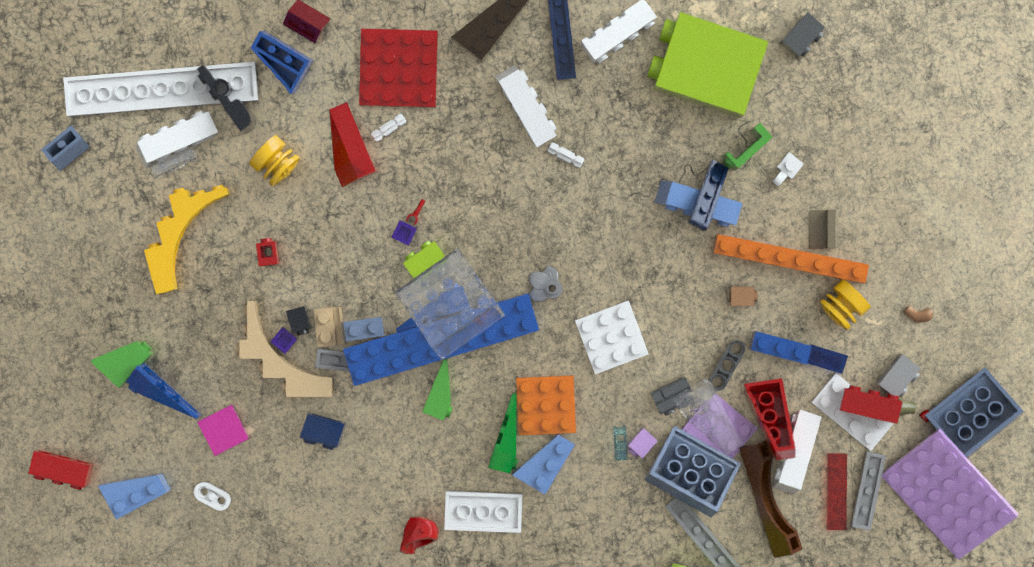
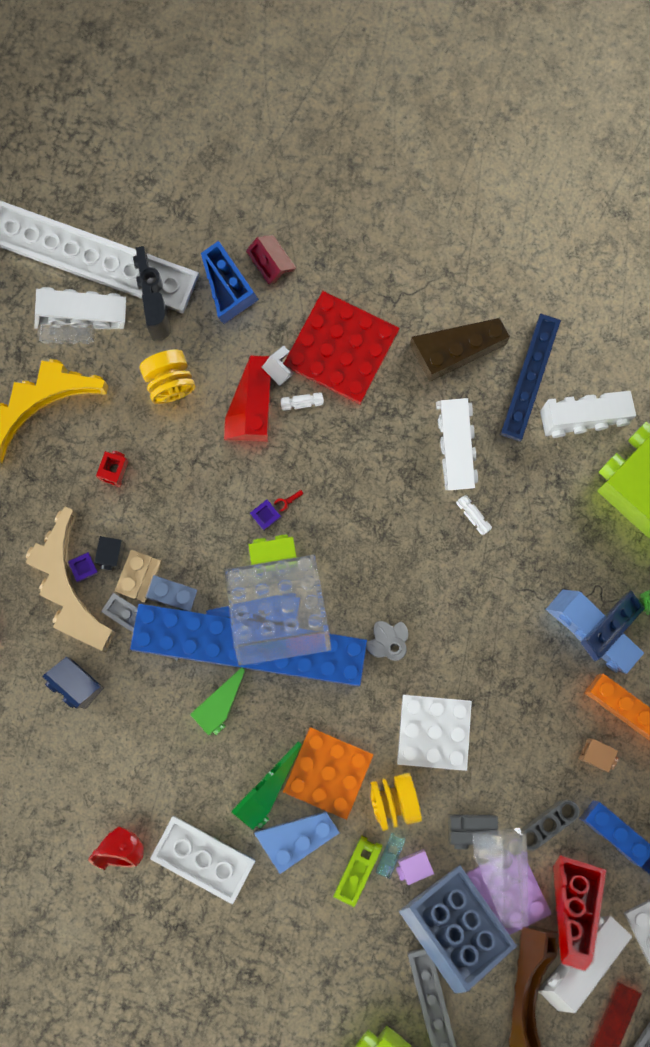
camera: 25 degrees right, 10 degrees down
none -> light grey panel [262,345,294,386]
none -> lime plate [333,835,383,908]
none -> yellow wheel [370,772,422,831]

